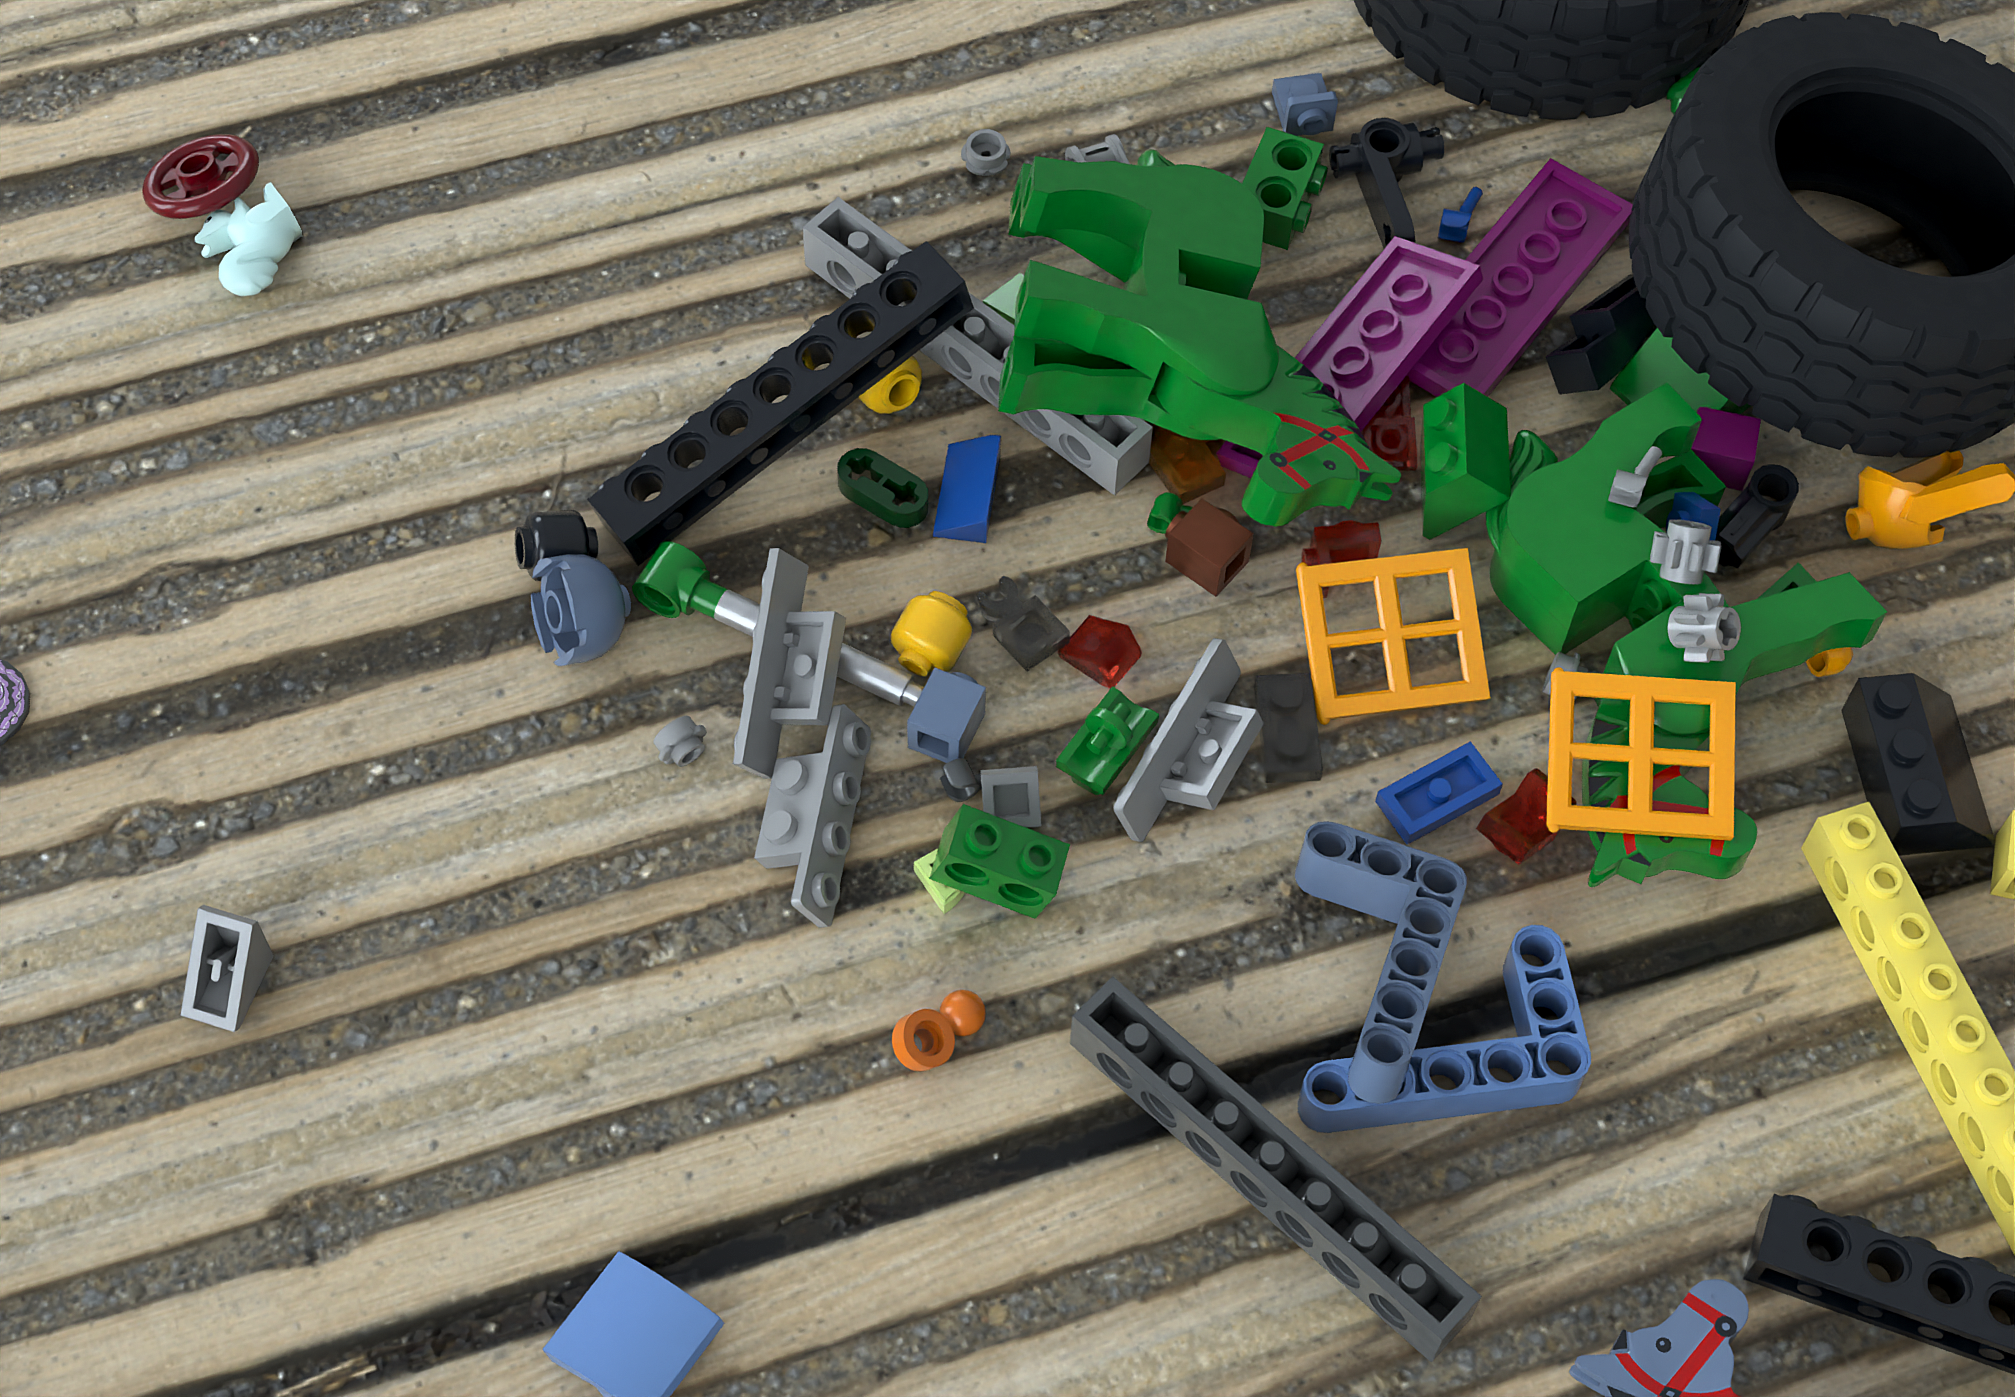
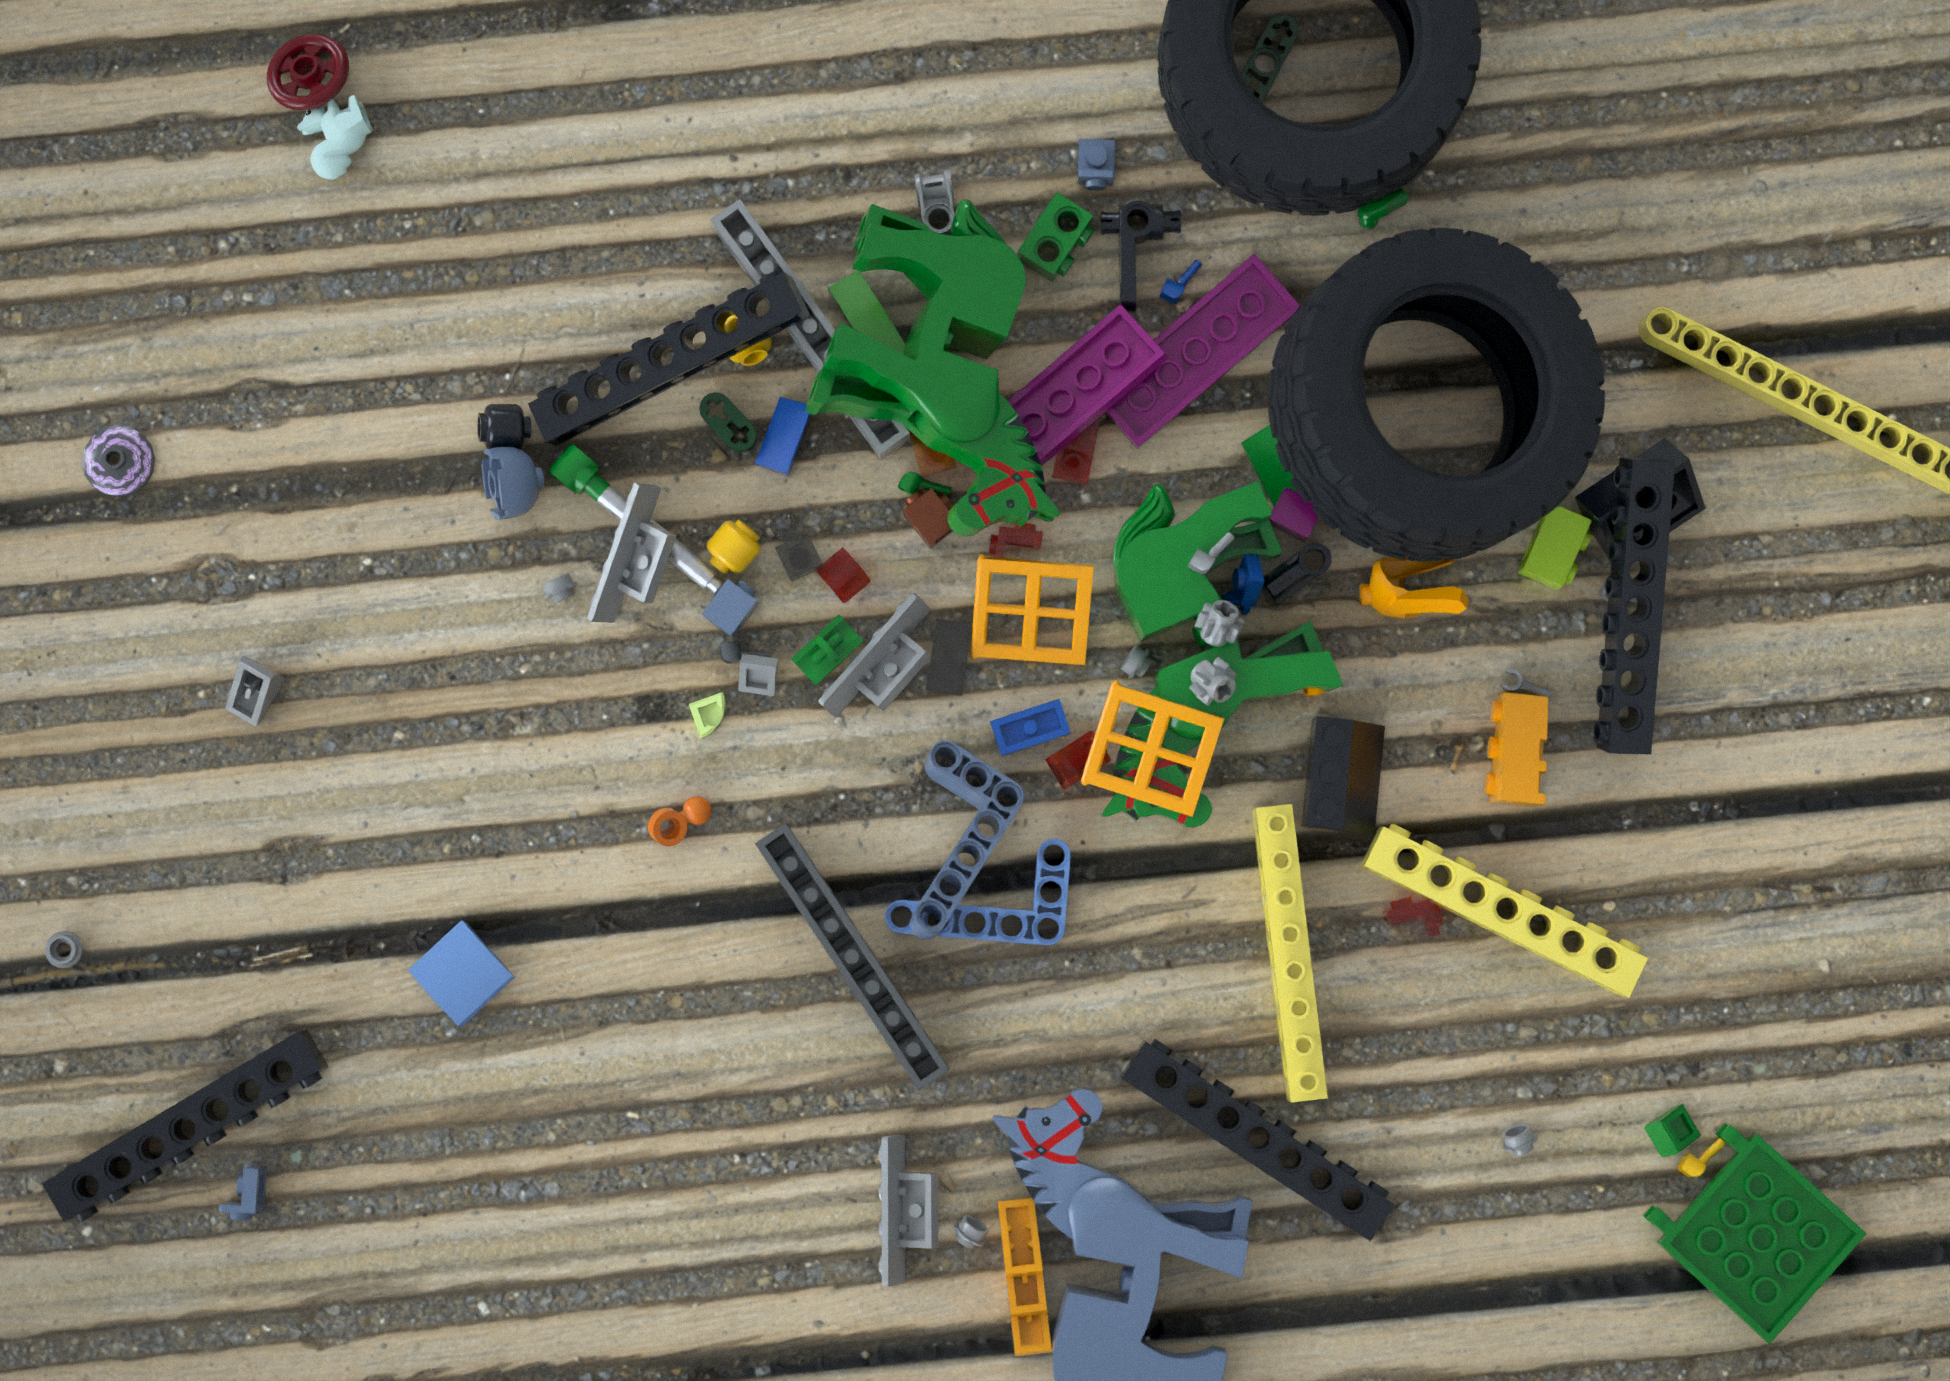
camera: 10 degrees right, 25 degrees up
light grey bracket [754,704,871,928] -> none
green brick [929,804,1070,919] -> none
light grey plate [961,129,1011,176] -> none
green slope [1420,382,1511,540] -> none
black slope [1546,274,1654,395] -> none

